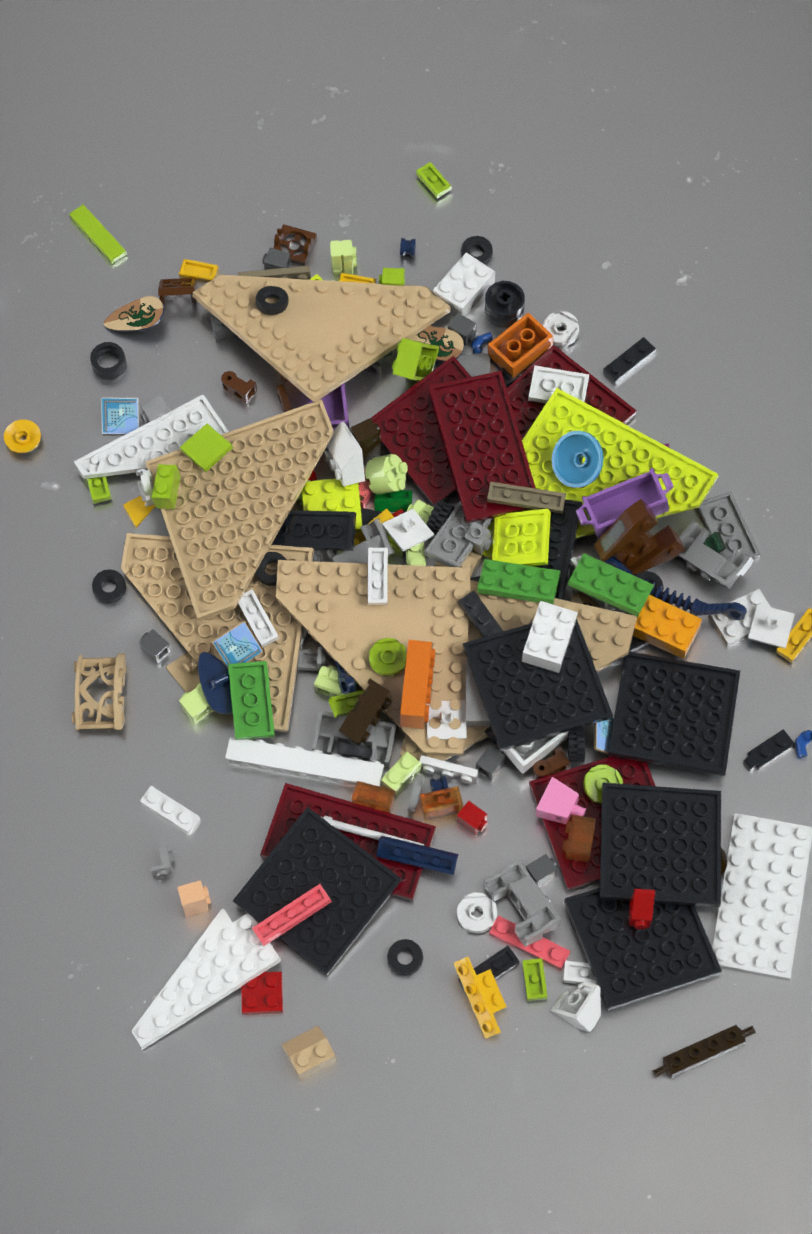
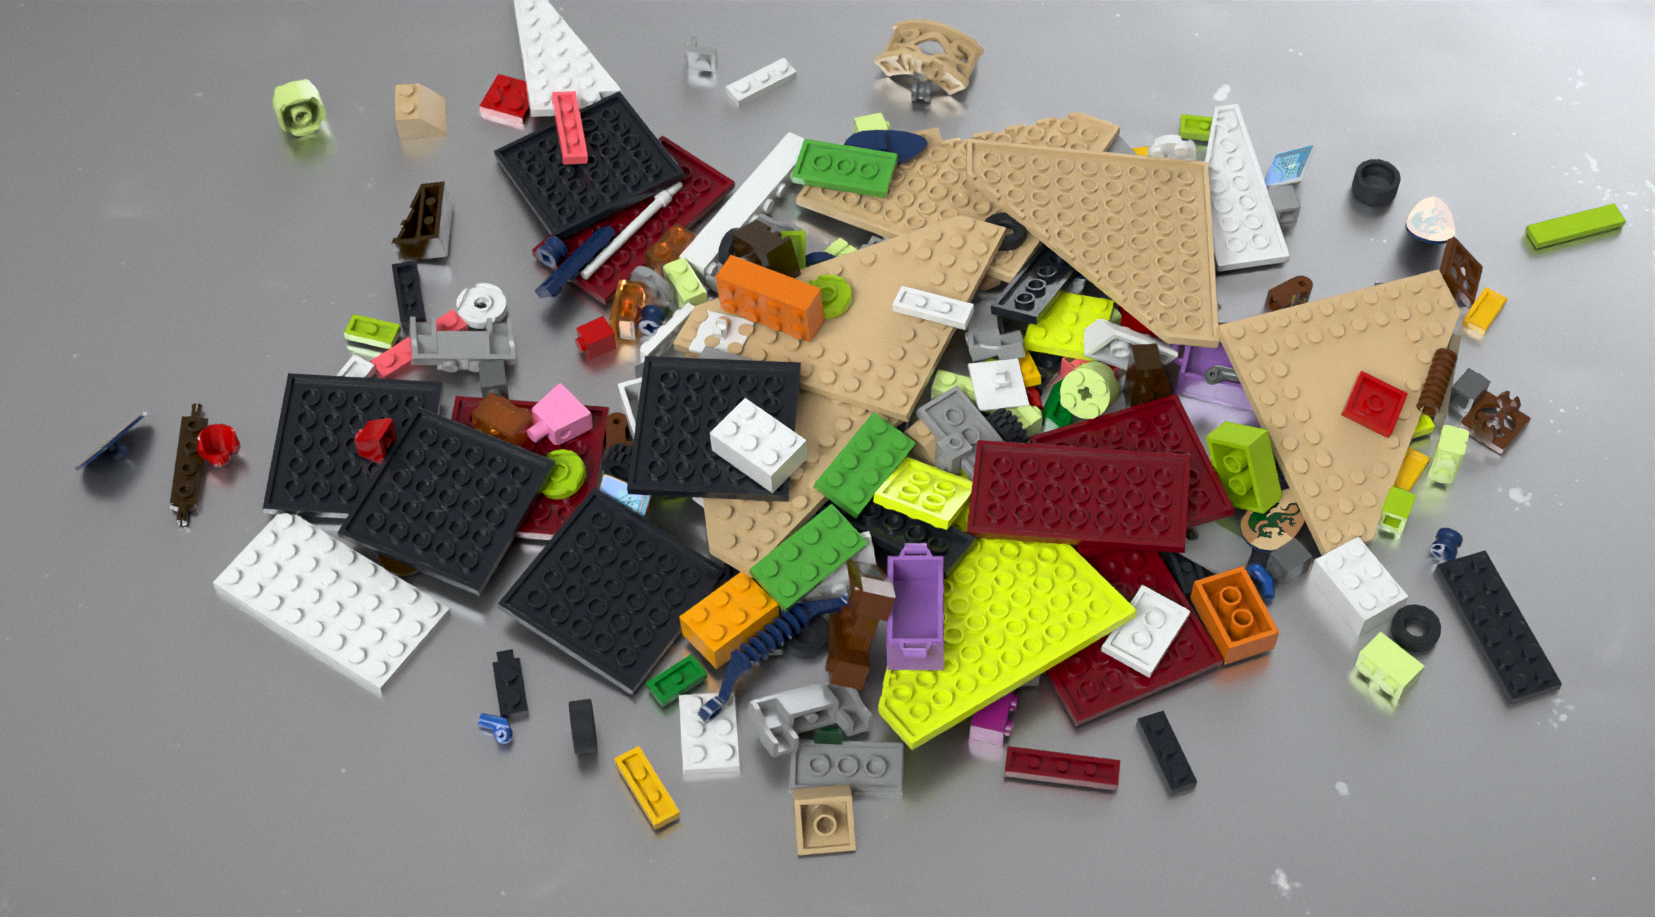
camera: 110 degrees right, 10 degrees down
yellow dish [4,419,41,453] -> none
black tyre [92,569,126,603] -> none
dark grey brick [139,629,171,664] -> none
lime brick [152,464,181,509] -> none
light nougat brick [177,880,211,918] -> none
lime tile [180,423,233,472] -> none
piece [211,620,263,668] -> none
white plate [238,589,279,648] -> none
black tyre [256,286,289,315] -> none
black tyre [387,939,423,976] -> none
lime plate [416,162,451,198] -> none
yellow bracket [453,957,507,1038] -> none
black plate [457,591,503,637] -> none
black wheel [485,281,525,328] -> none
dark tan plate [487,482,566,514] -> none
white plate [543,311,579,348] -> none
white slope [551,982,601,1032] -> none
dark azure dish [552,431,603,488] -> none
white piece [748,604,795,649] -> none
none -> dark blue shield [75,411,148,471]
none -> red hair [197,423,241,467]
none -> yellowish green brick [272,79,326,136]
none -> dark brown wedge [391,181,453,262]
none -> dark blue wheel [536,236,568,268]
none -> black tyre [569,699,598,755]
none -> green plate [646,654,708,708]
none -> tan slope [792,784,856,855]
none -> dark grey wheel [911,78,932,103]
none -> dark red plate [1004,746,1120,790]
none -> dark grey arm [1204,365,1239,385]
none -> red plate [1341,370,1408,438]
none -> yellowish green brick [1355,632,1425,700]
none -> reddish brown piece [1416,348,1458,416]
none -> black plate [1435,550,1562,705]

